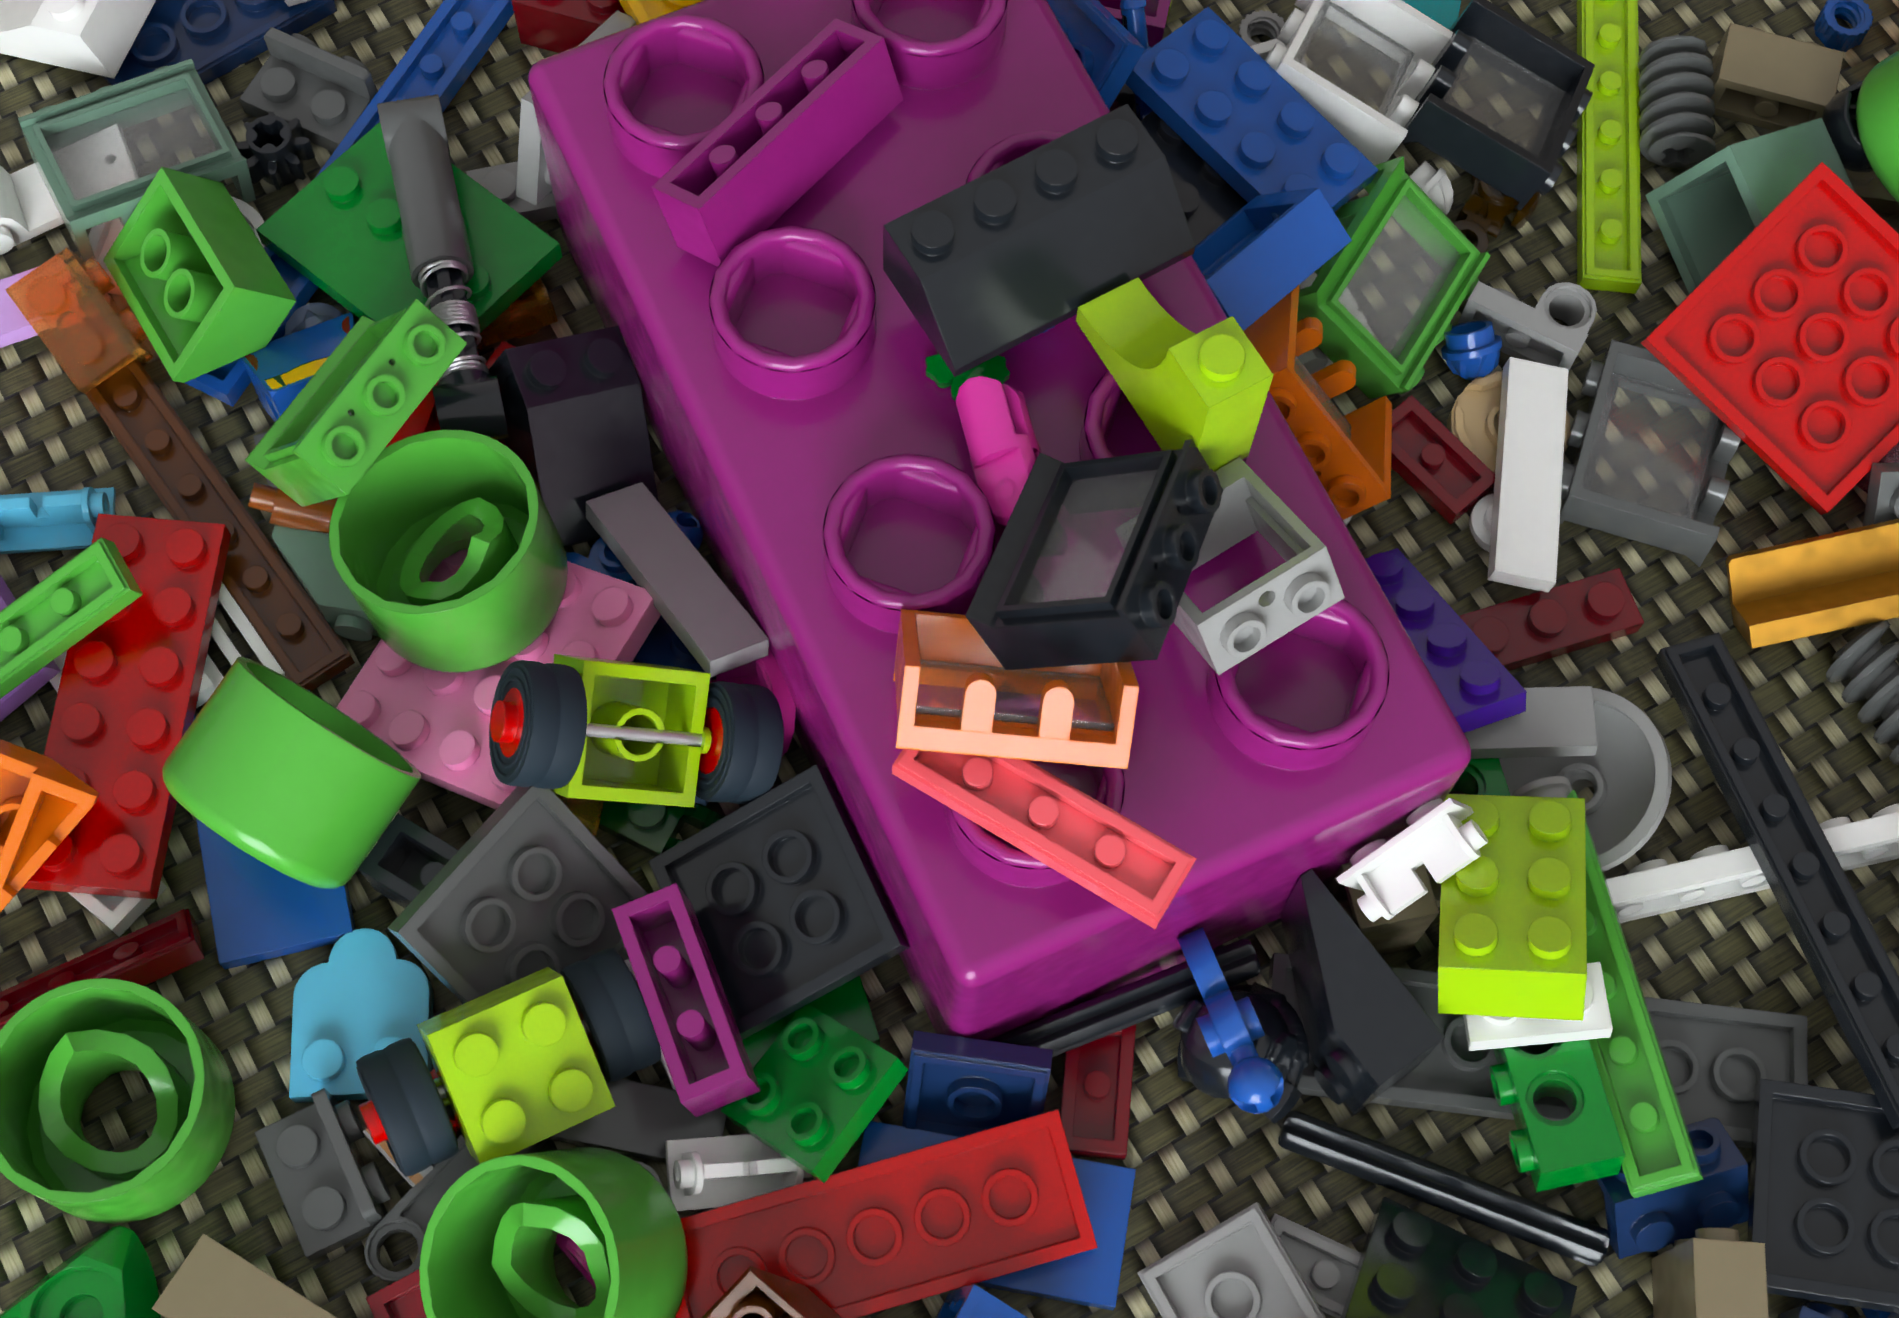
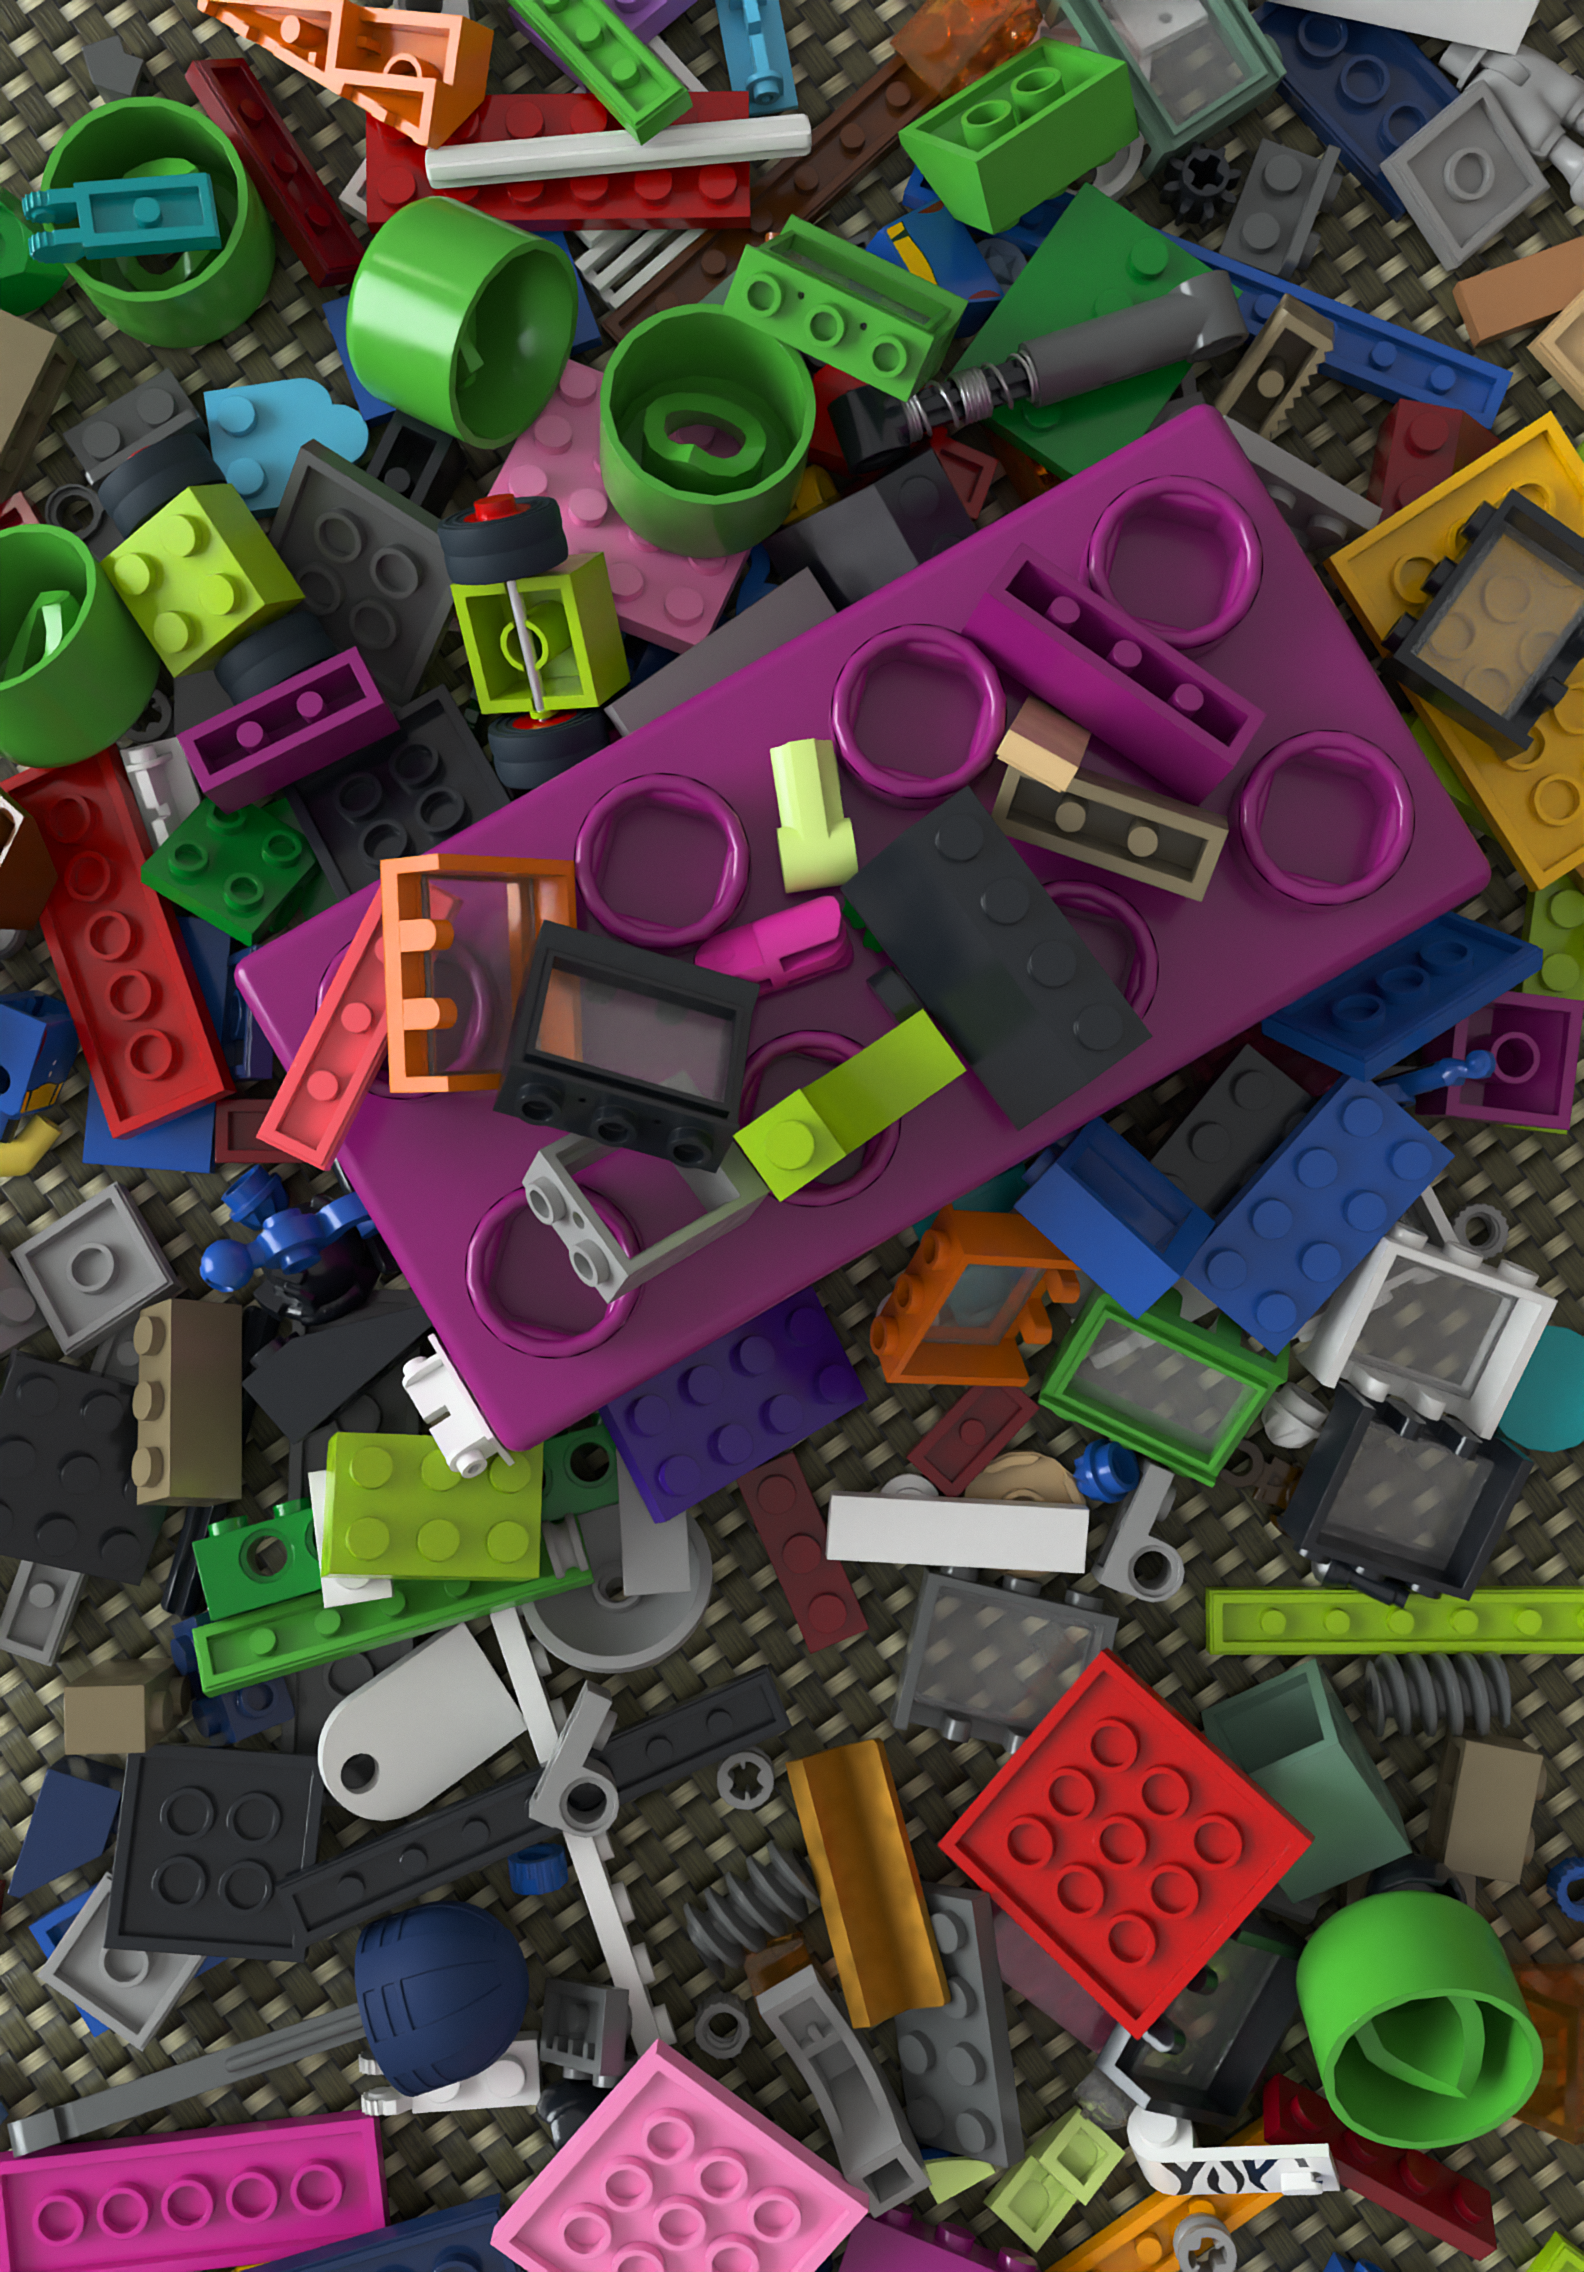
camera: 85 degrees right, 20 degrees up
none -> teal hinge [22,172,222,264]
none -> dark tan brick [132,1298,242,1507]
none -> blue plate [221,1164,290,1231]
none -> white tile [318,1622,528,1821]
none -> white axle [425,114,812,189]
none -> blue axle [507,1843,569,1895]
none -> light grey plate [529,1679,619,1838]
none -> light grey bush [717,1745,774,1810]
none -> yellowish green piece [770,738,858,893]
none -> black tile [866,965,931,1026]
none -> dark tan brick [991,765,1229,902]
none -> tile [995,694,1092,793]
none -> dark tan brick [1211,293,1335,441]
none -> black piece [1311,1558,1410,1609]

